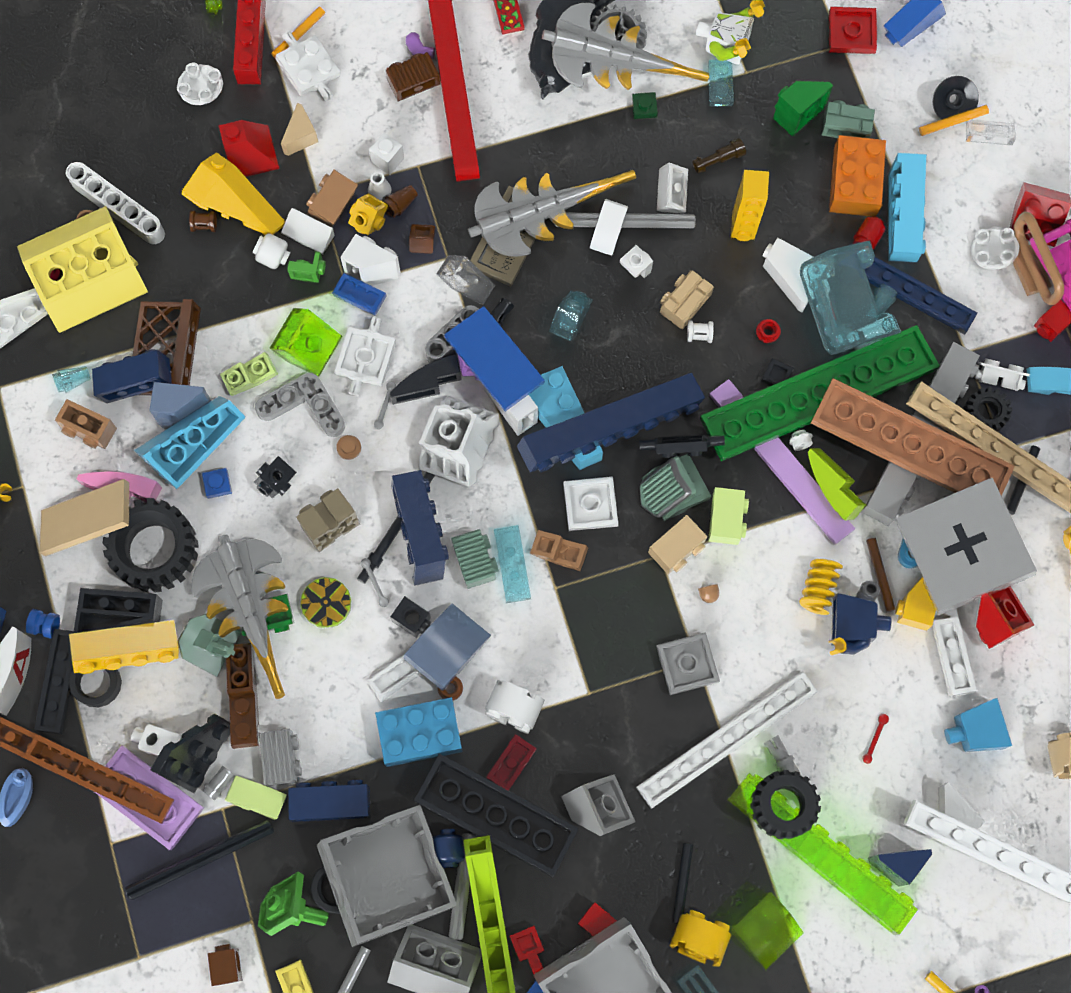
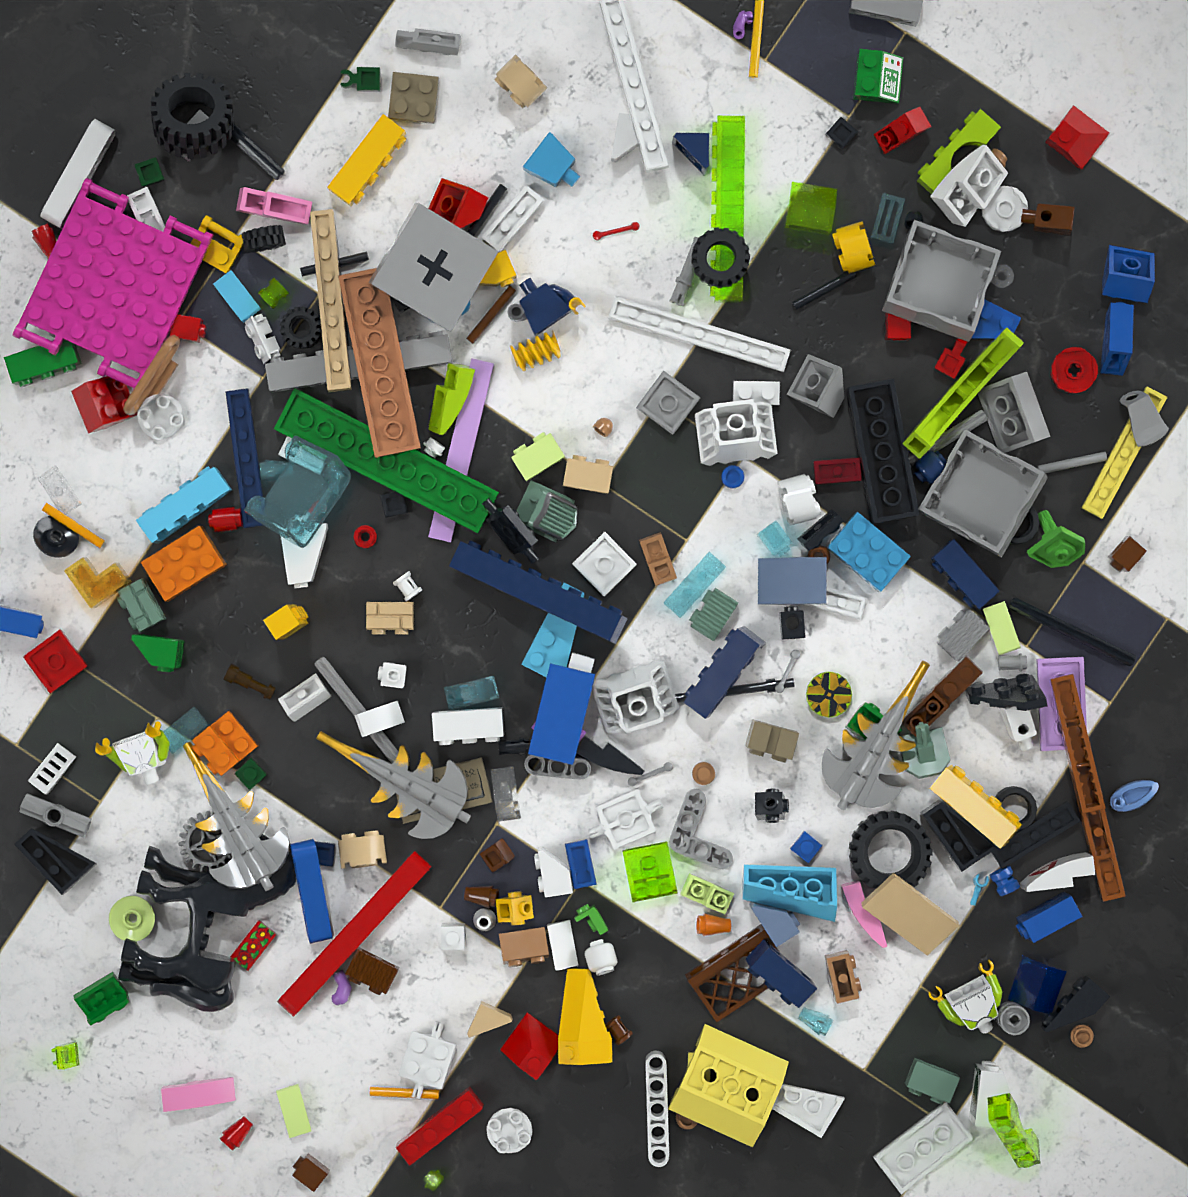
camera: 130 degrees left, 15 degrees up
none -> clear yellow brick [64,557,133,608]
none -> orange plate [192,711,258,776]
none -> clear neon green wheel [257,277,290,309]
none -> blue beam [290,839,333,944]
none -> dark blue tile [314,841,336,867]
none -> tan brick [338,831,387,869]
none -> white brick [432,707,505,745]
none -> black bar [467,184,507,236]
none -> white slope [695,399,778,466]
none -> orange cone [696,913,731,936]
none -> blue tile [721,465,744,489]
none -> white plate [733,381,780,405]
none -> clear light blue brick [756,520,792,557]
none -> black plate [797,509,844,551]
none -> medium azure hand [970,874,989,906]

